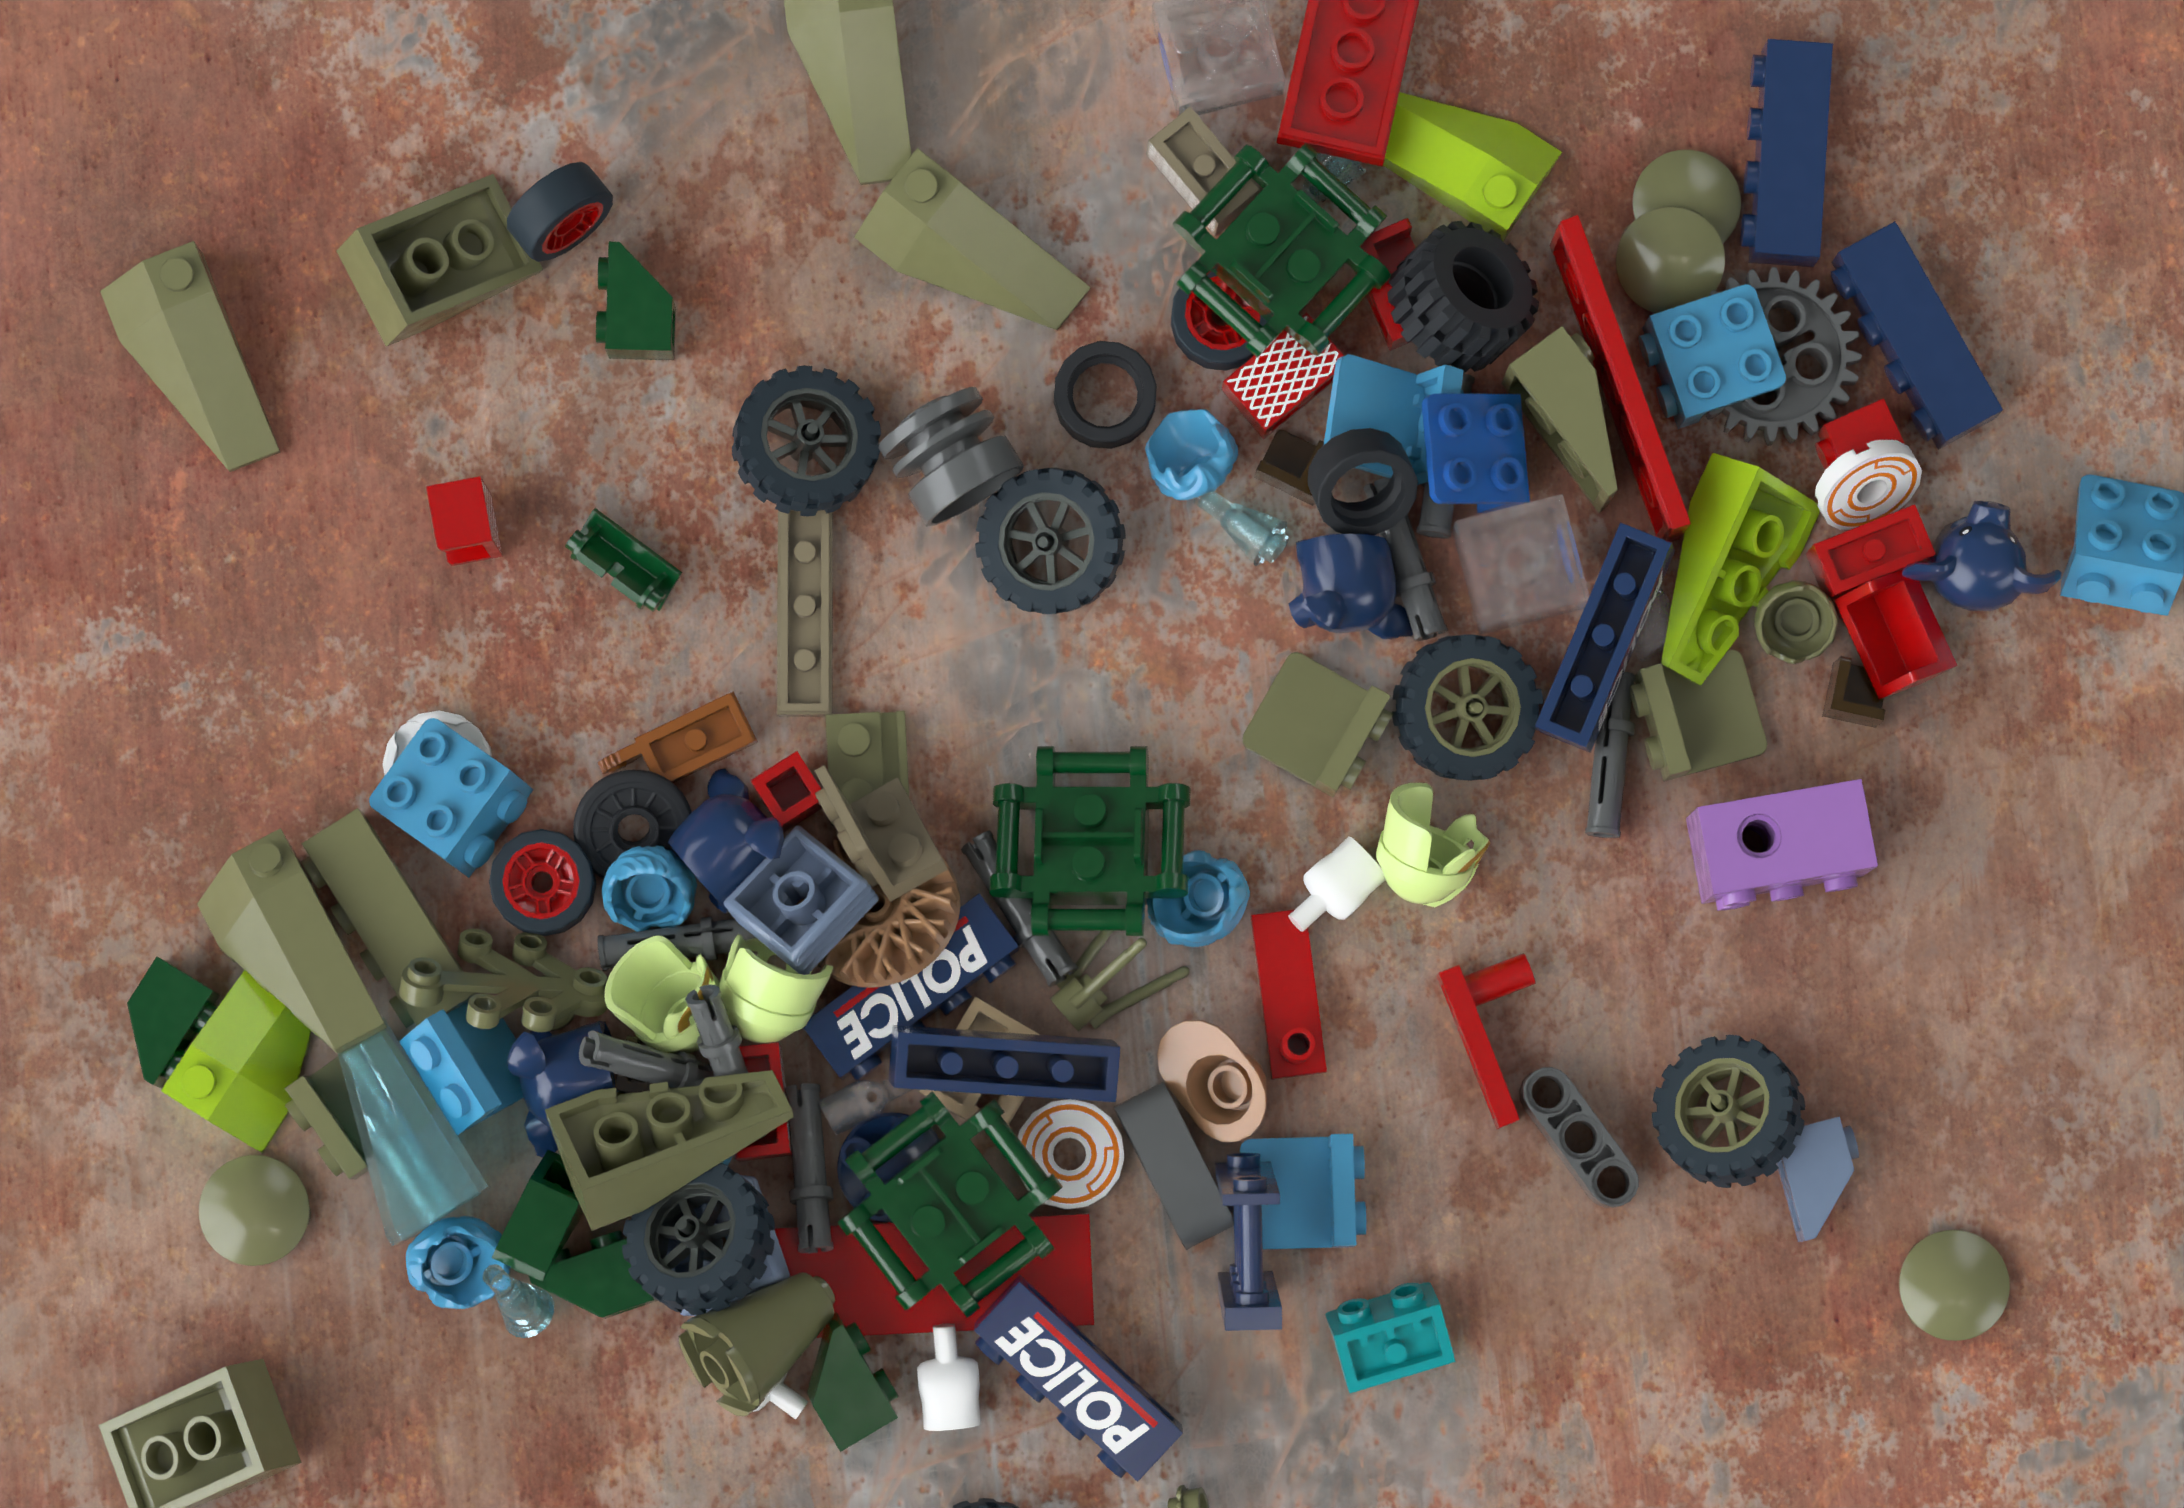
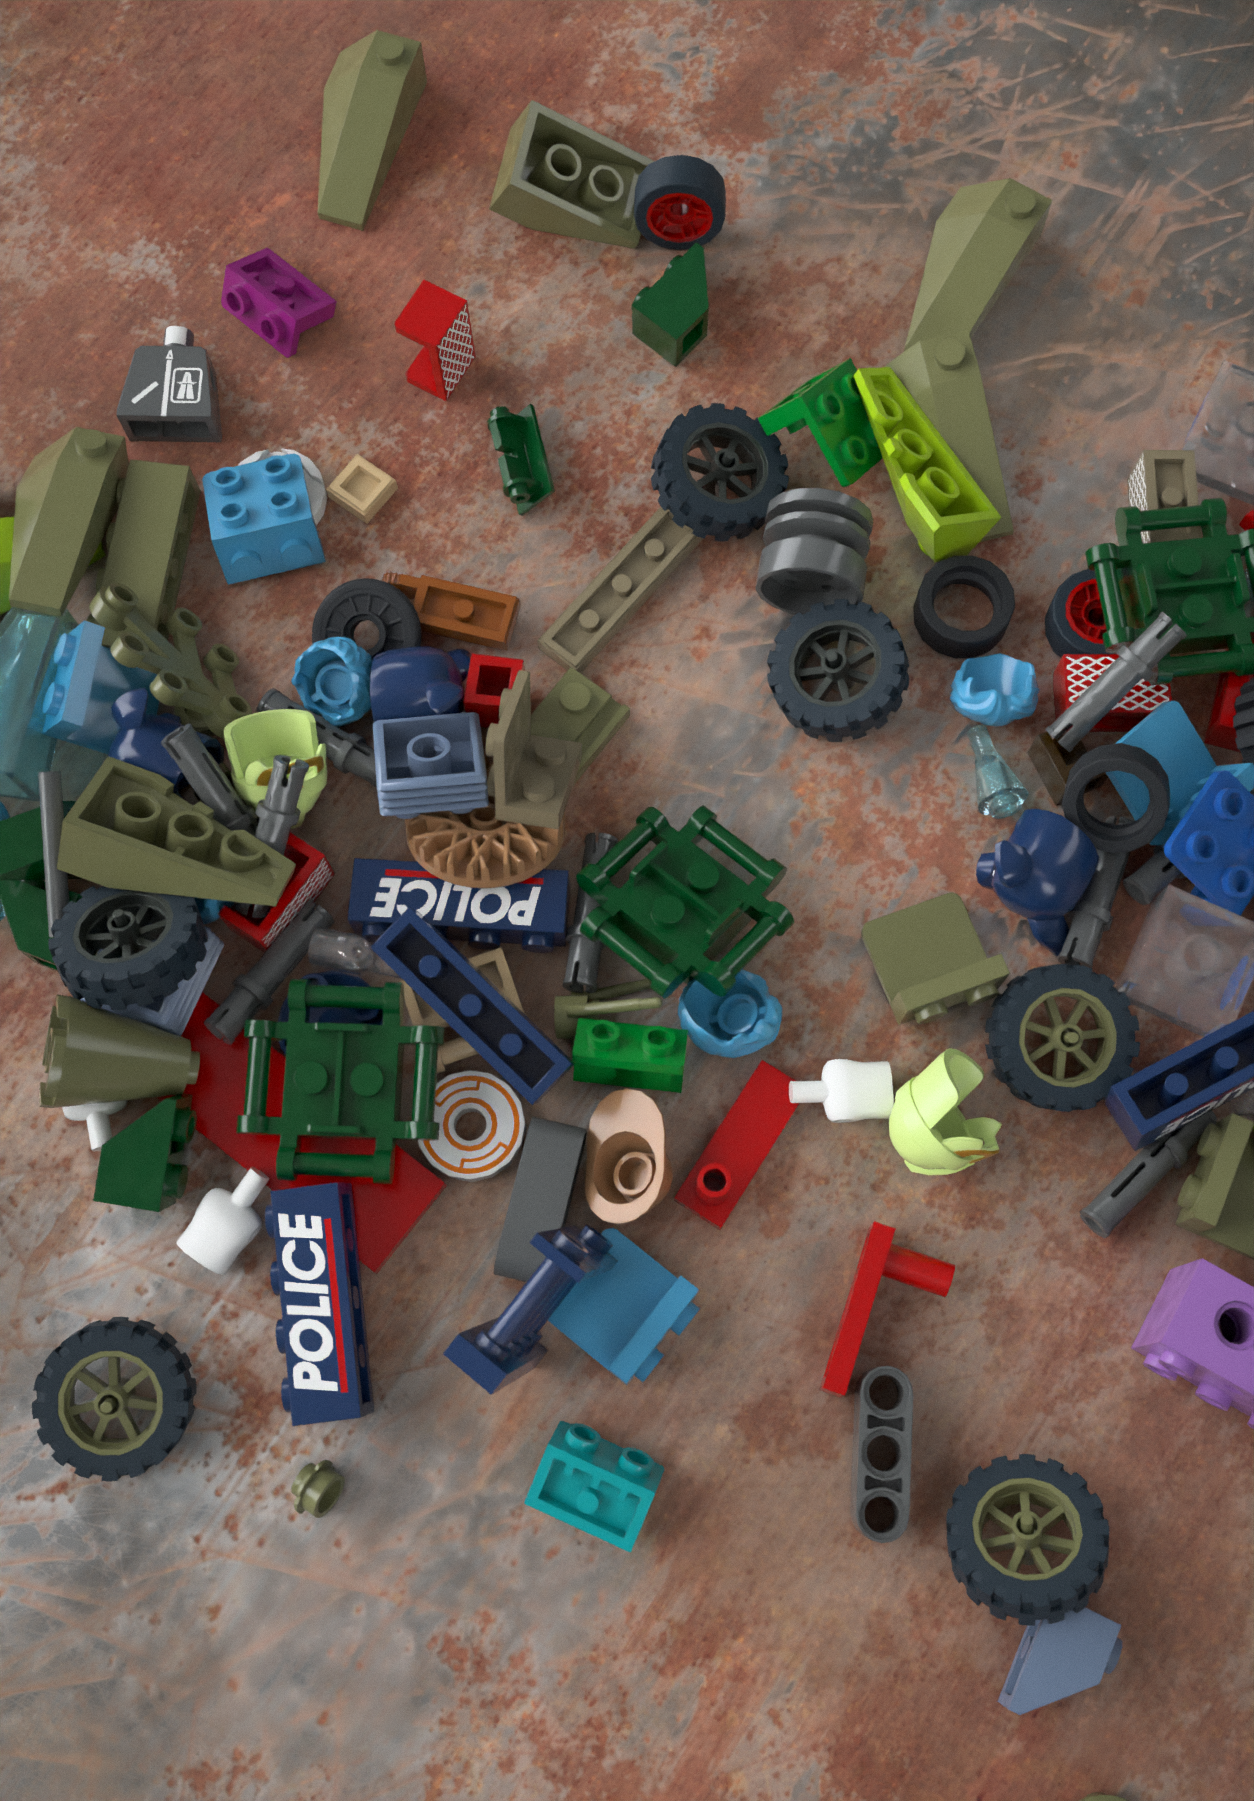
camera: 45 degrees right, 10 degrees down
wheel [489,829,597,936] -> none
yellowish green helmet [719,934,833,1043] -> none
none -> dark grey bar [38,771,70,937]
none -> dark grey torso [116,326,222,442]
none -> magenta bracket [221,247,337,358]
none -> tan tile [326,454,398,524]
none -> green bracket [572,1018,688,1093]
none -> green bracket [757,358,883,488]
none -> lime wedge [853,367,1002,563]
none -> dark grey pin [1045,612,1187,753]

